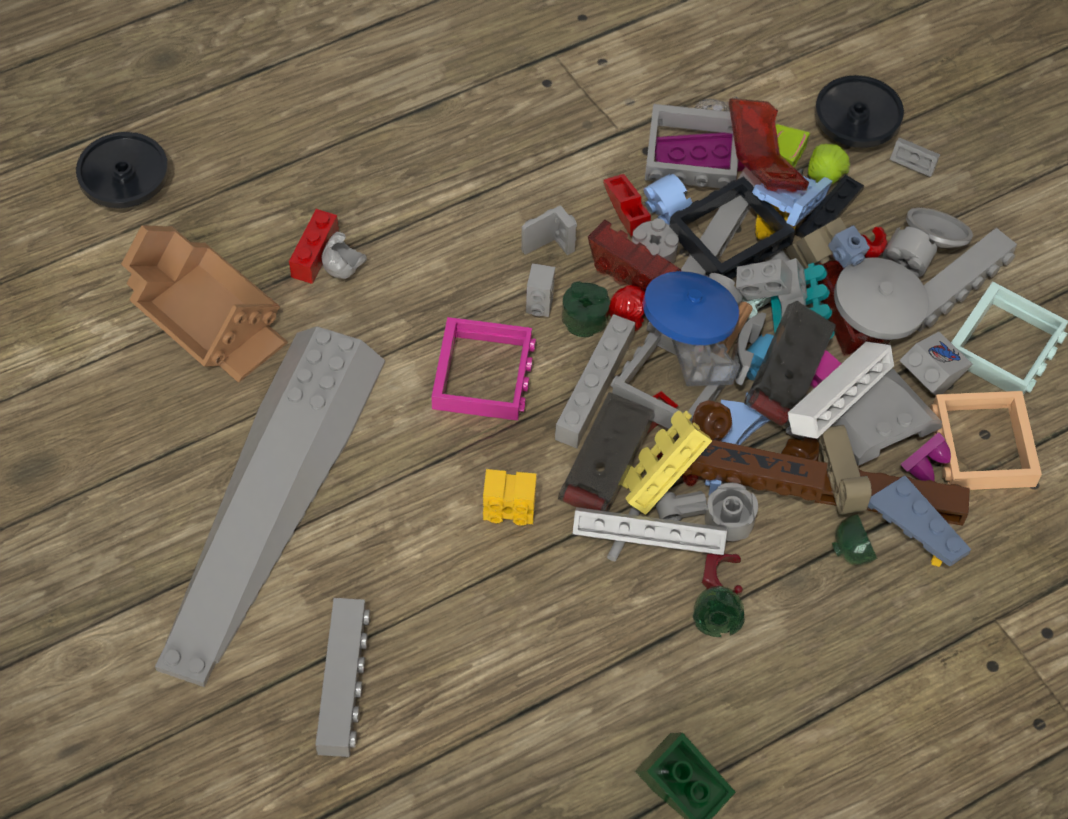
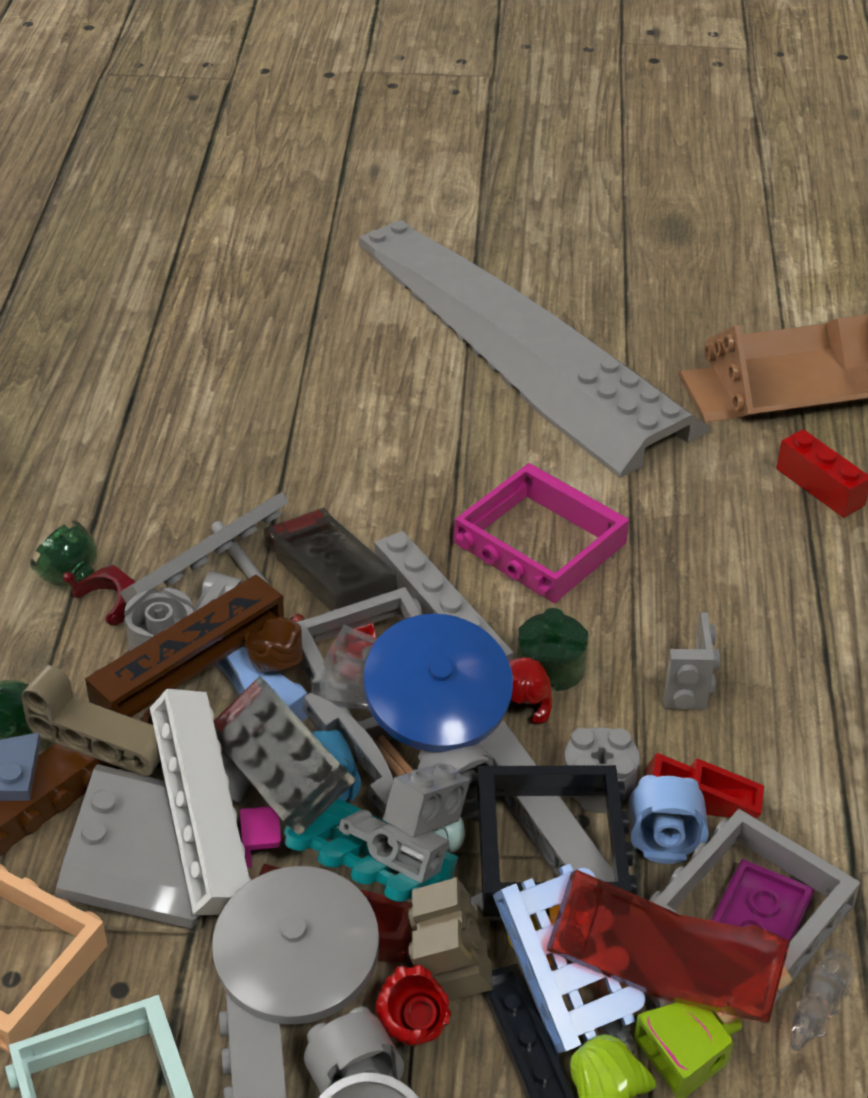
camera: 125 degrees right, 15 degrees down
light grey brick [316,598,370,757] -> none
light grey hair [322,232,367,279] -> none
yellow brick [483,469,537,525] -> none
light grey brick [526,263,555,317] -> none
clear red wedge [587,219,681,292] -> none
light yellow fence [621,410,712,515] -> none
sand blue brick [828,225,870,268] -> none
light grey slope [899,332,973,396] -> none
magenta tile [901,432,951,481] -> none

